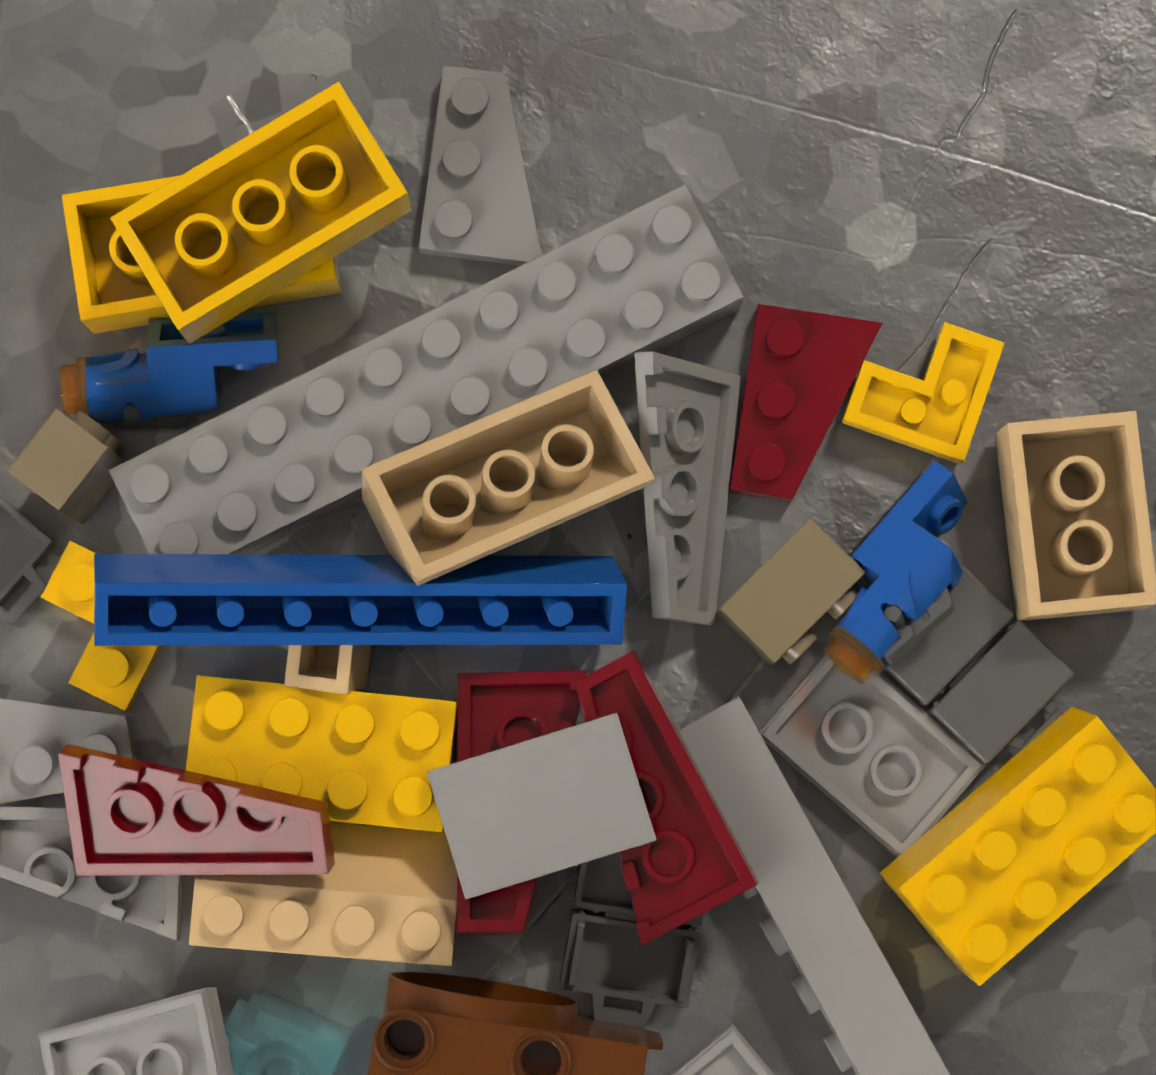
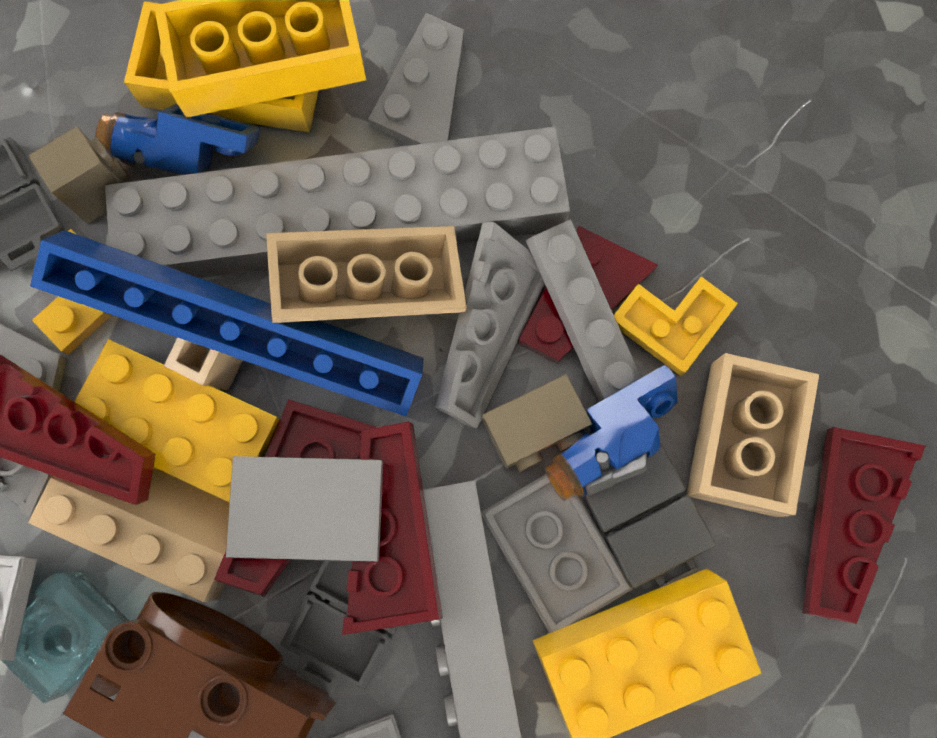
camera: 20 degrees right, 5 degrees down
none -> light grey plate [525,219,641,402]

